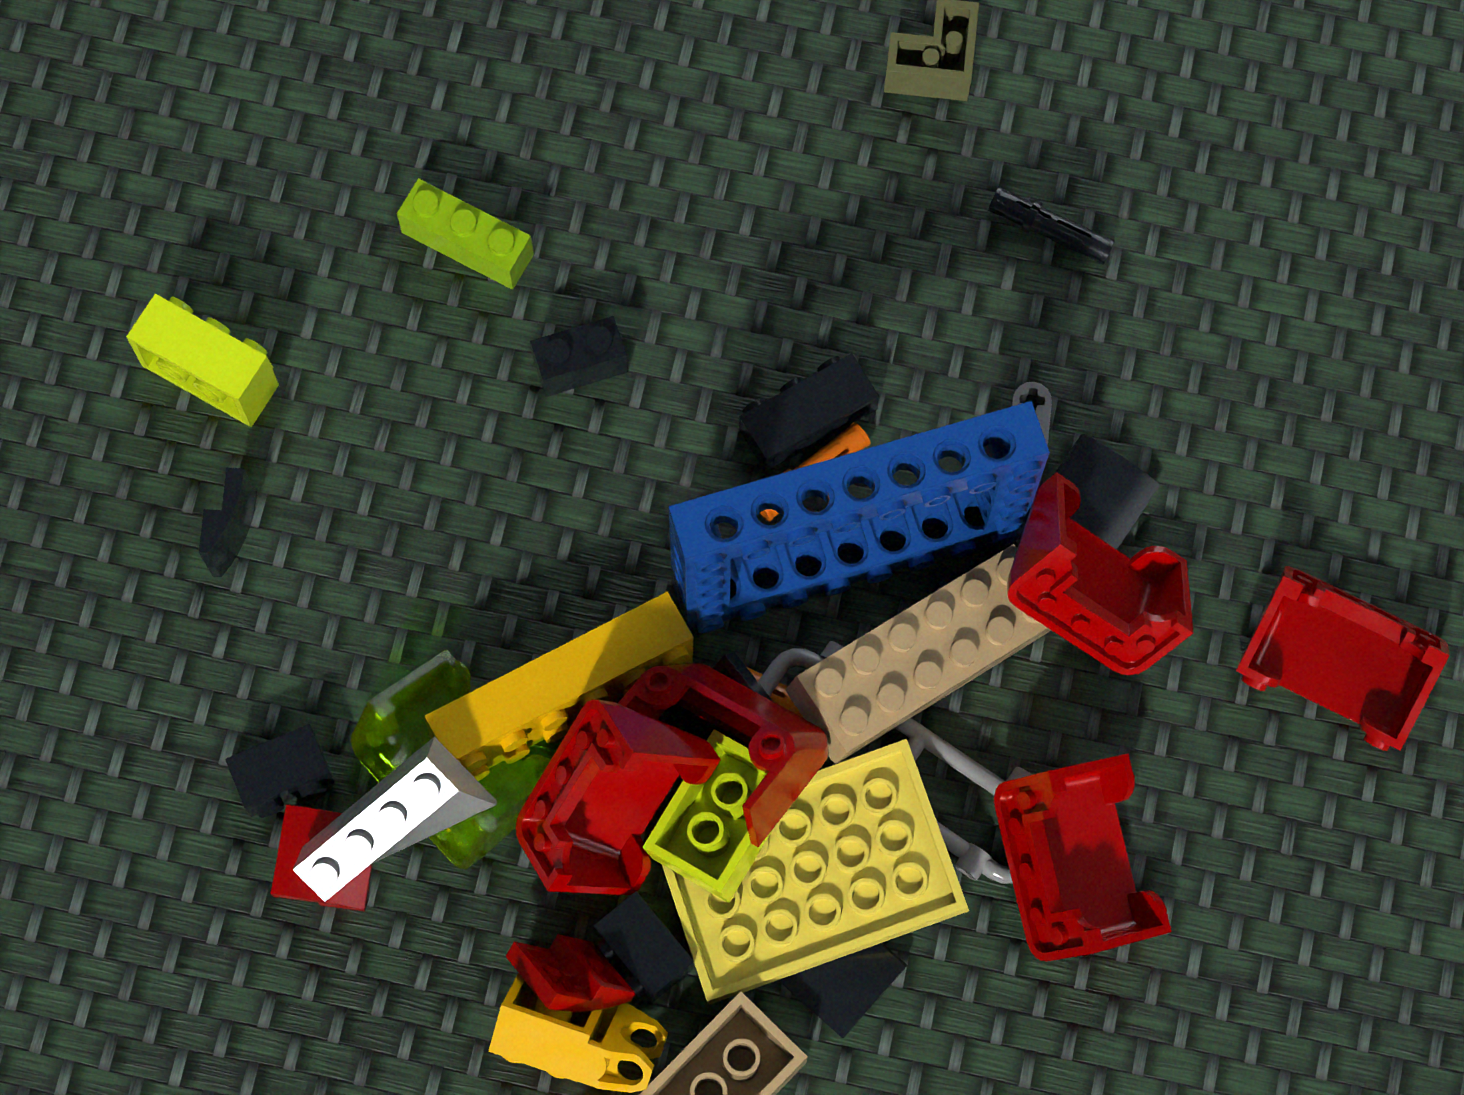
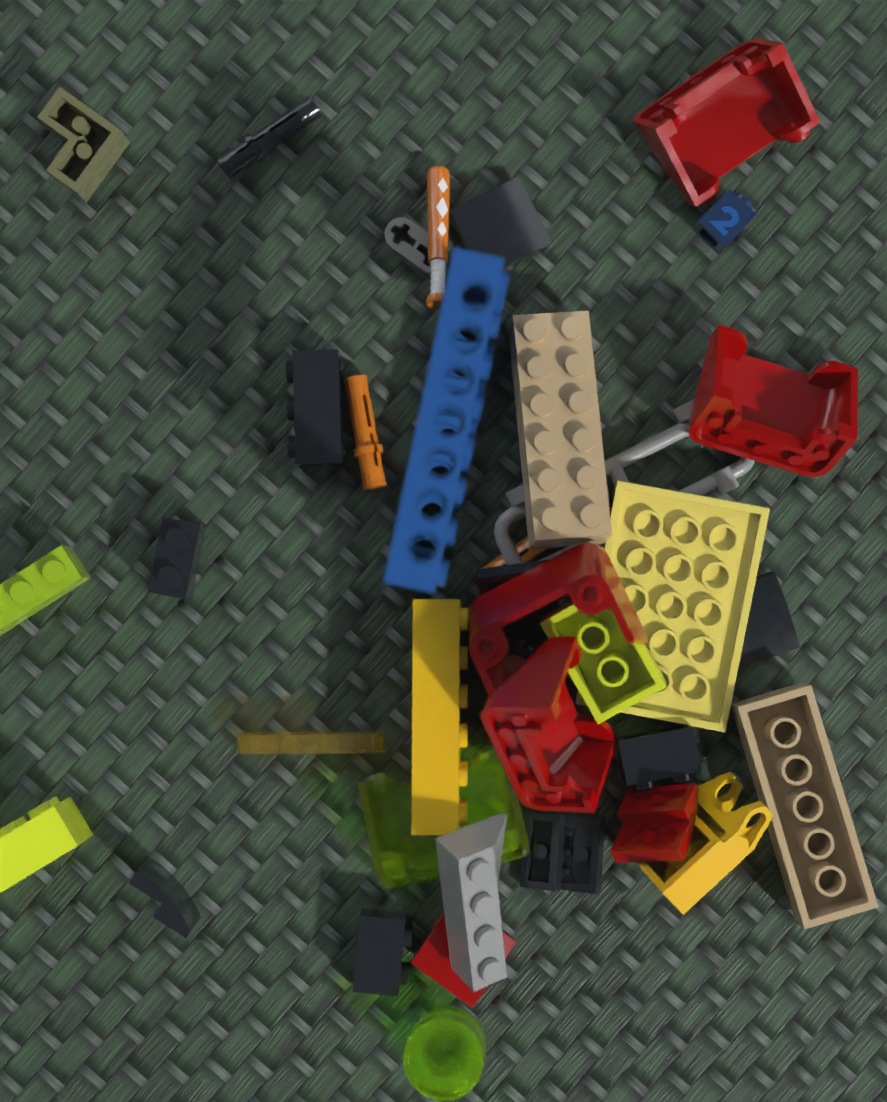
camera: 65 degrees left, 15 degrees up
red windscreen [1007,472,1194,675] -> none
none -> clear yellow beam [237,731,384,754]
none -> clear neon green wheel [403,1006,487,1101]
none -> orange piece [426,165,450,310]
none -> black slope [520,811,606,894]
none -> dark blue brick [693,188,757,254]

